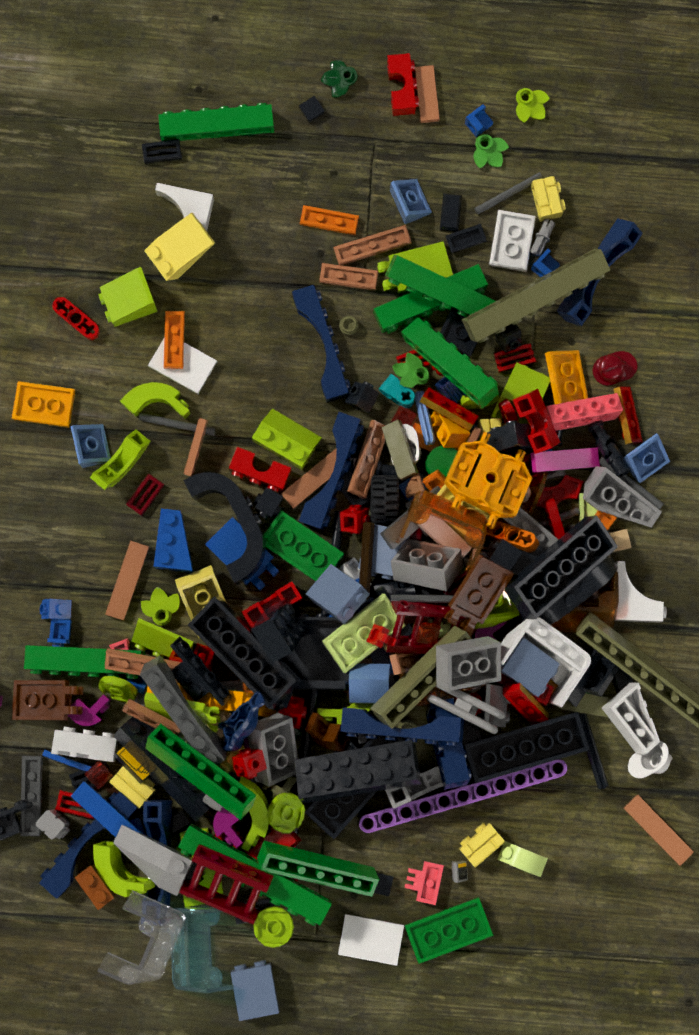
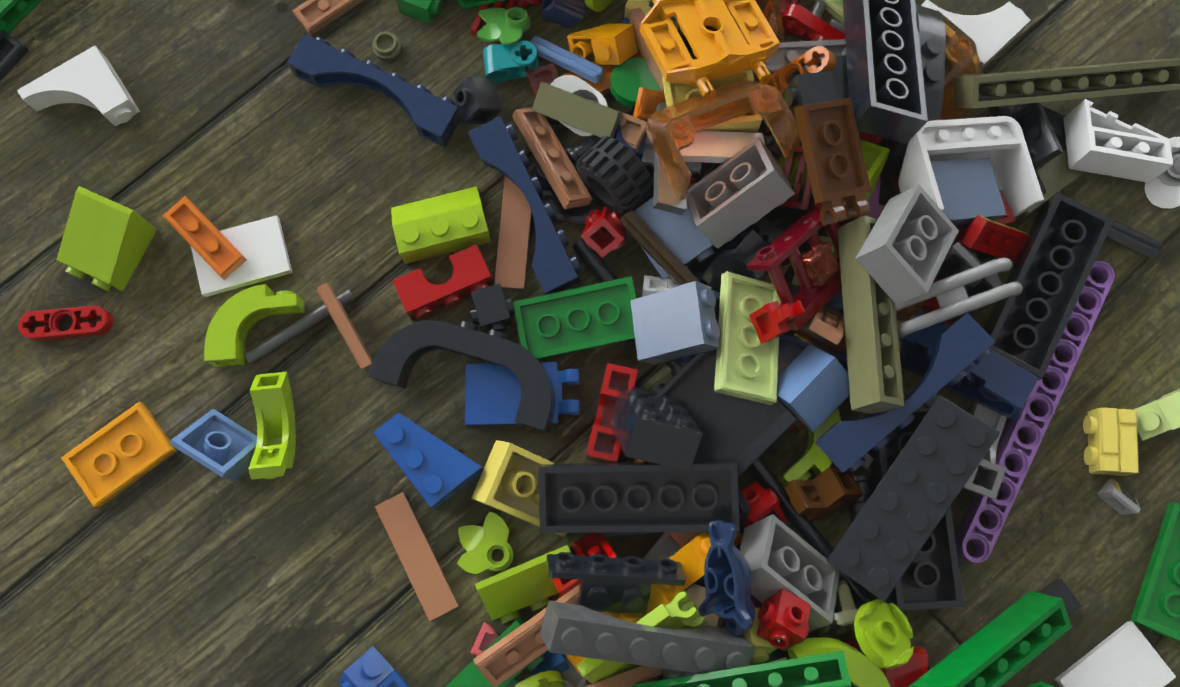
camera: 40 degrees left, 5 degrees down
dark red tile [126,474,165,516] -> none
light yellow slope [144,213,215,281] -> none
dark grey bar [391,595,454,603] -> none
coral hinge [404,861,444,905] -> none
red plate [420,388,479,431] -> none

